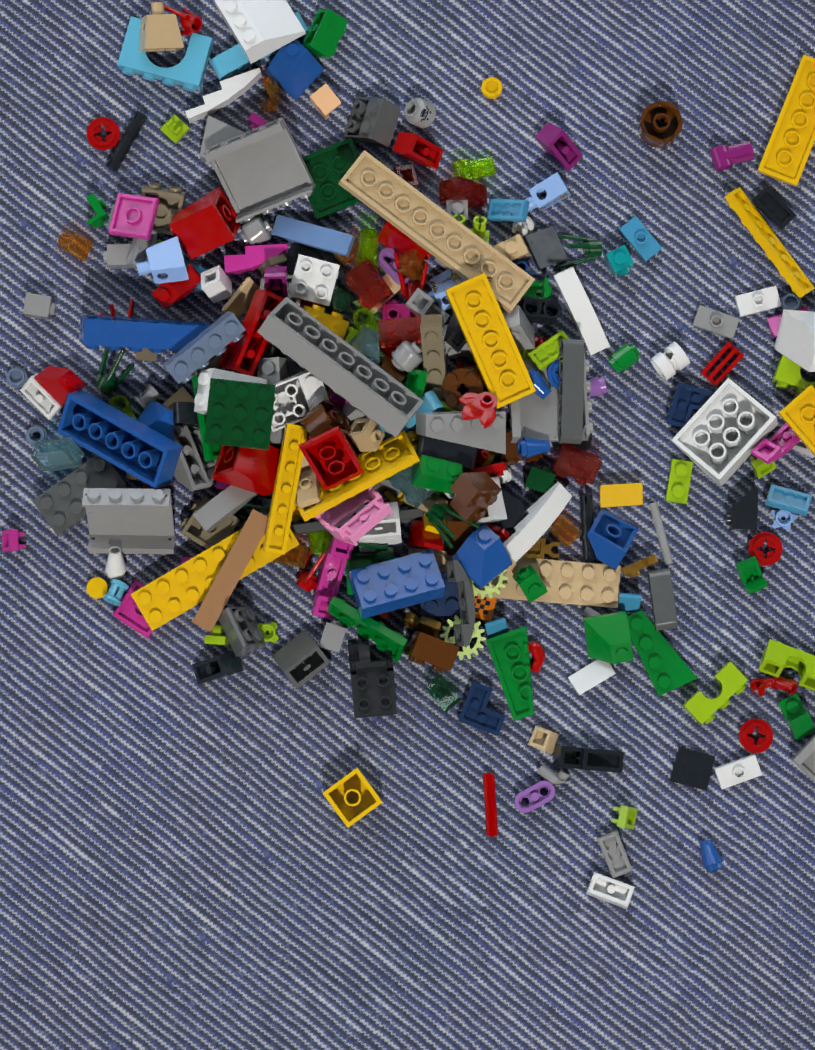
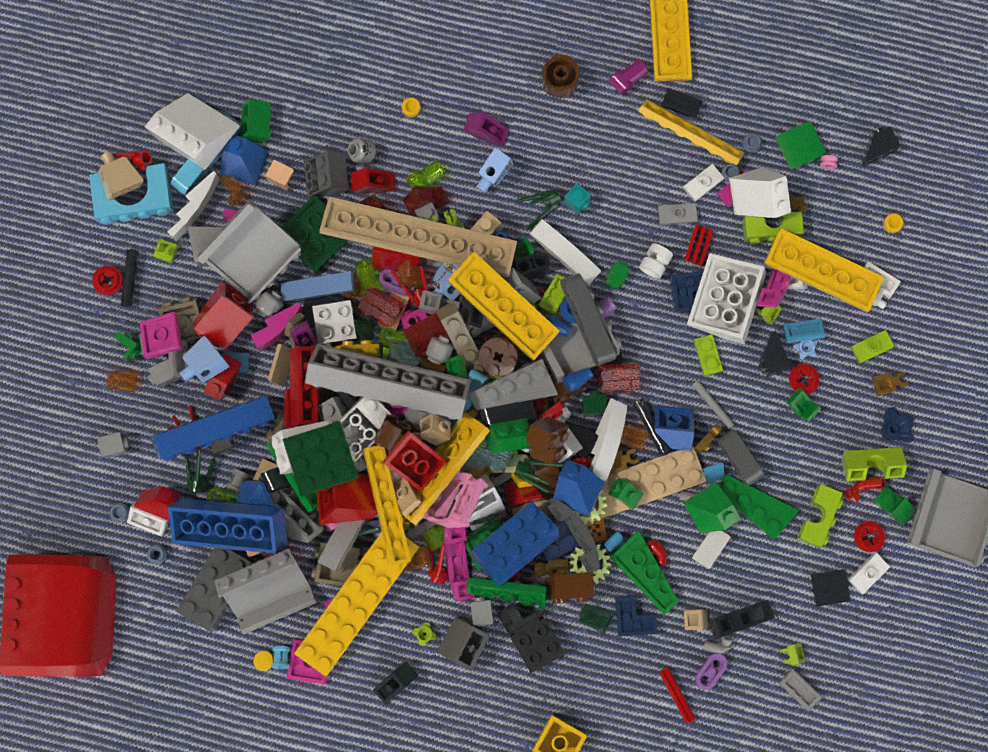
camera: 25 degrees left, 5 degrees down
dark pink tile [1,529,26,552] -> none
clear light blue brick [31,437,84,472] -> none
white cone [105,546,127,579] -> none
sand blue brick [162,311,246,384] -> none
medium nougat tile [192,508,268,632] -> none
white brick [201,265,232,303] -> none
lime tile [204,625,231,646] -> none
dark grey slope [219,607,266,657] -> none
red plate [459,392,498,429] -> none
dark azure plate [487,199,530,222] -> none
white plate [512,216,534,236] -> none
black piece [523,226,568,270] -> none
white slope [586,872,635,909] -> none
yellow slope [599,483,643,508] -> none
dark azure plate [619,216,662,262] -> none
blue cone [699,839,724,873] -> none

